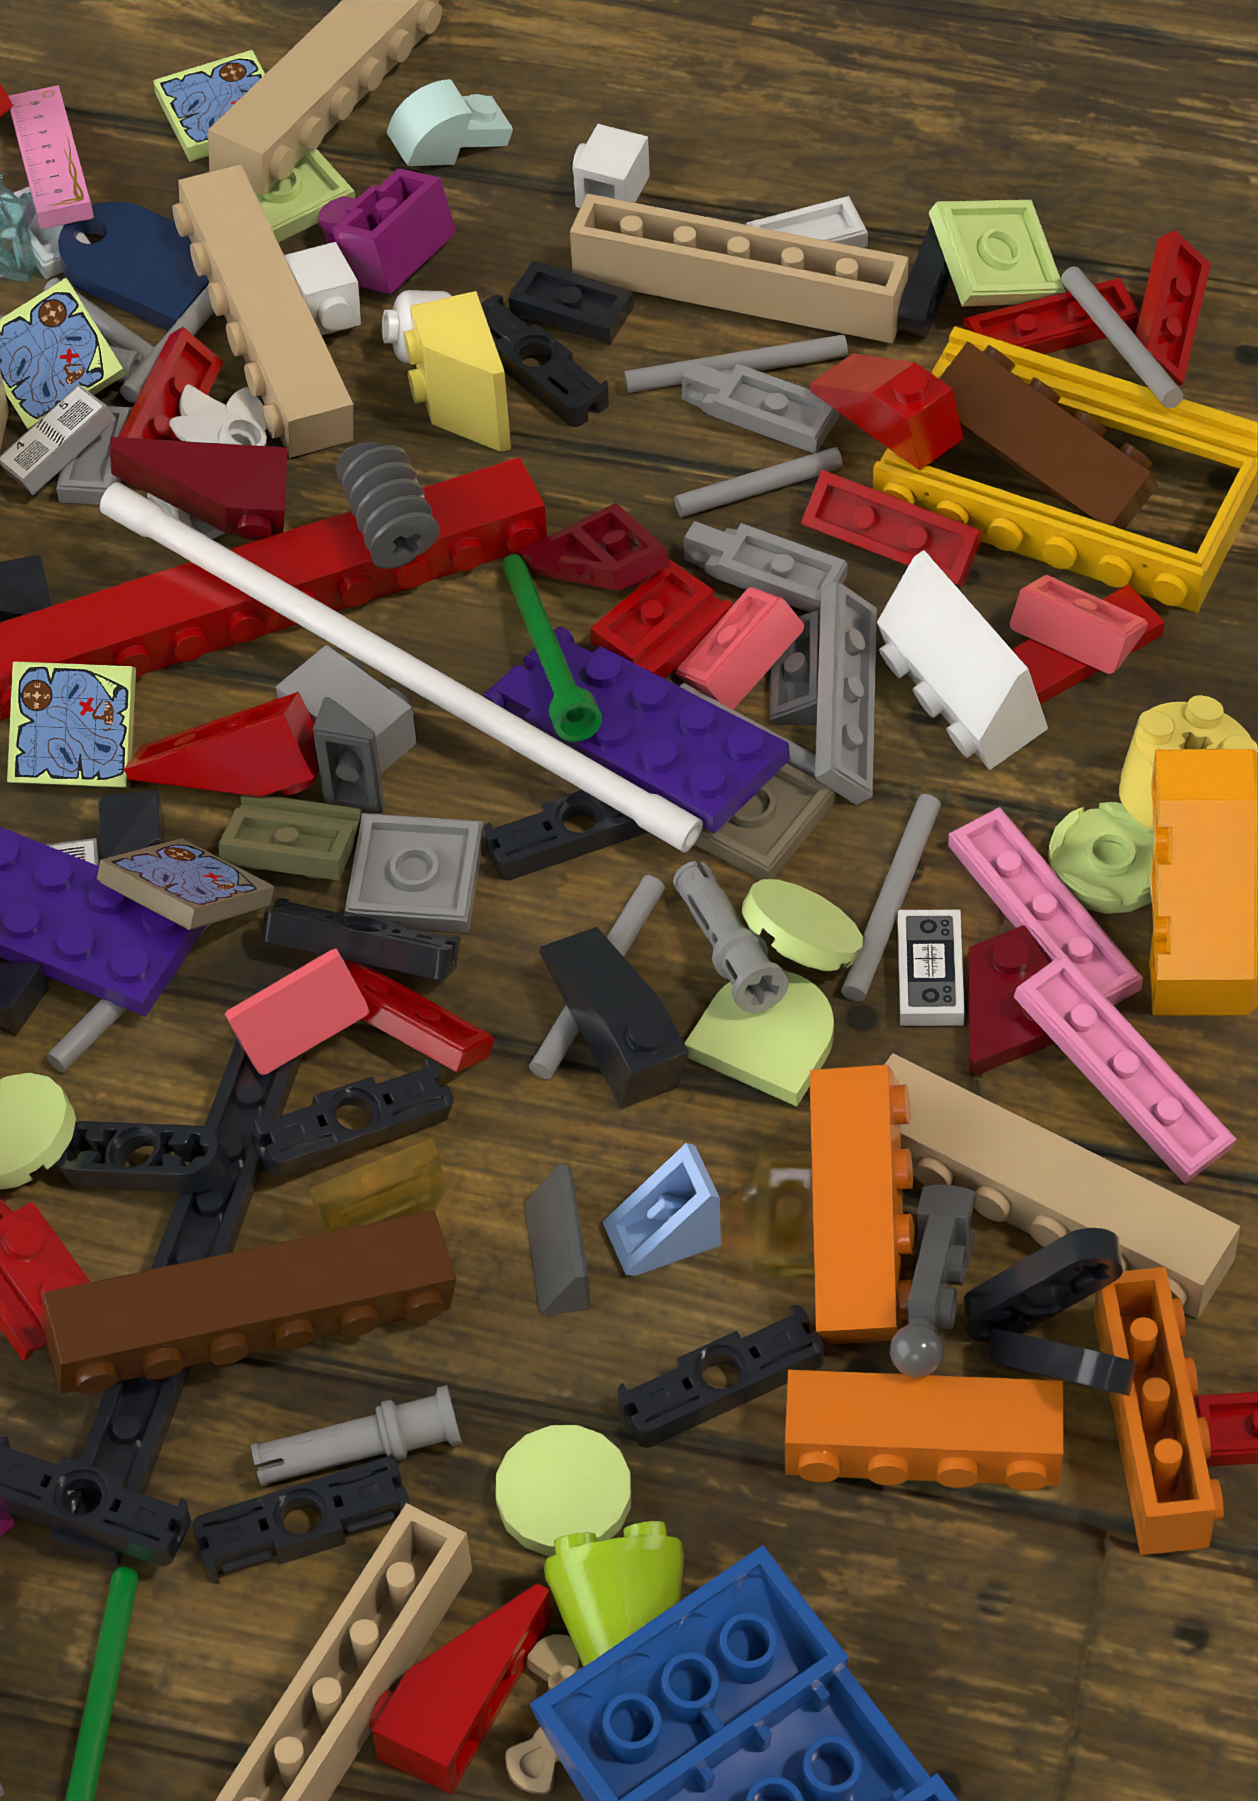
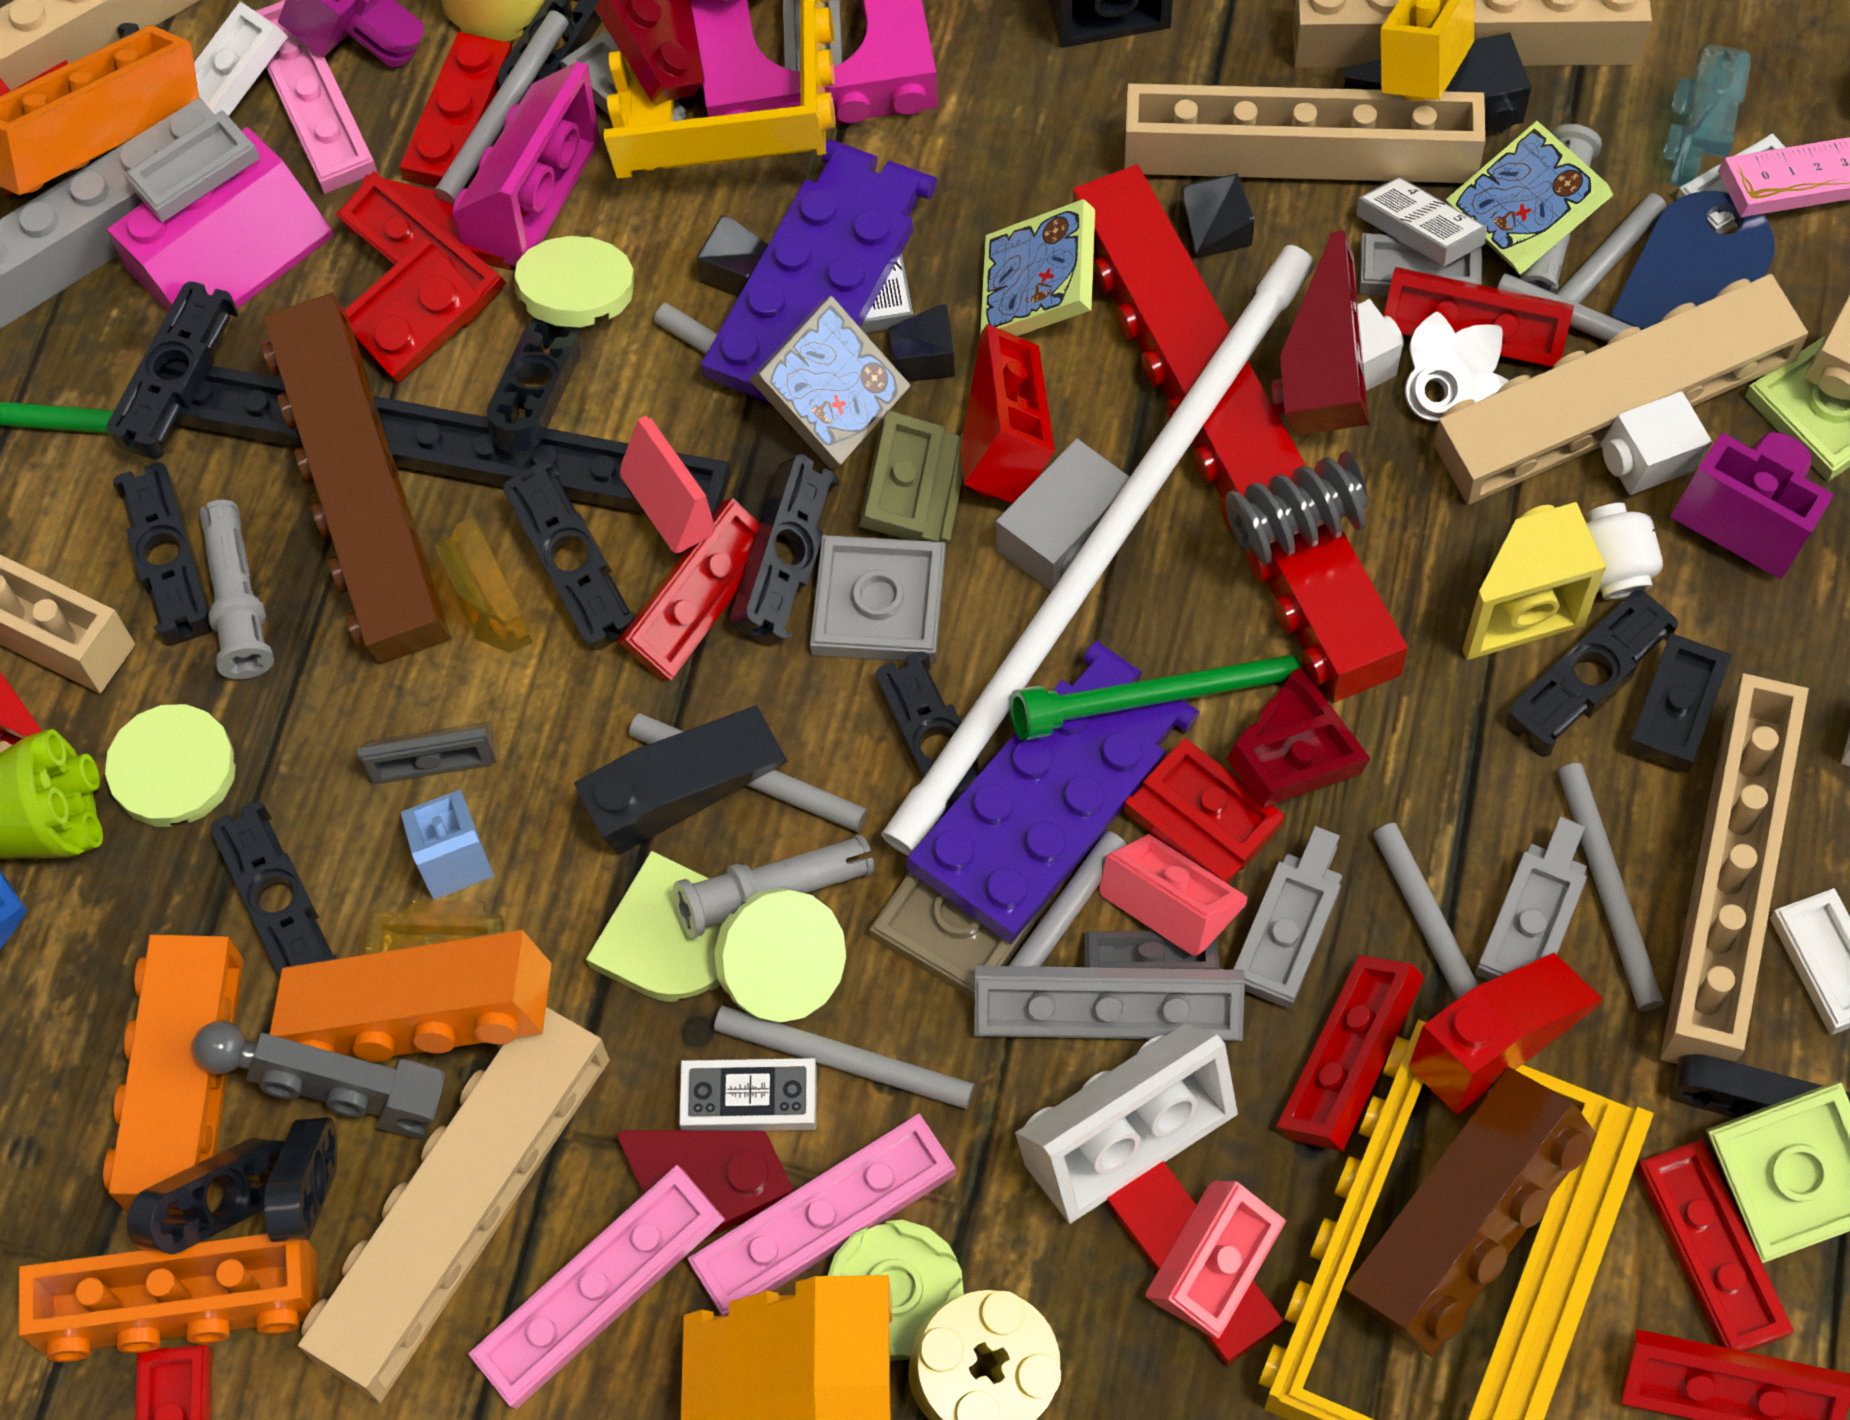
camera: 90 degrees right, 10 degrees up
dark grey slope [313,697,385,813] -> none
light grey bar [1061,267,1183,408] -> none

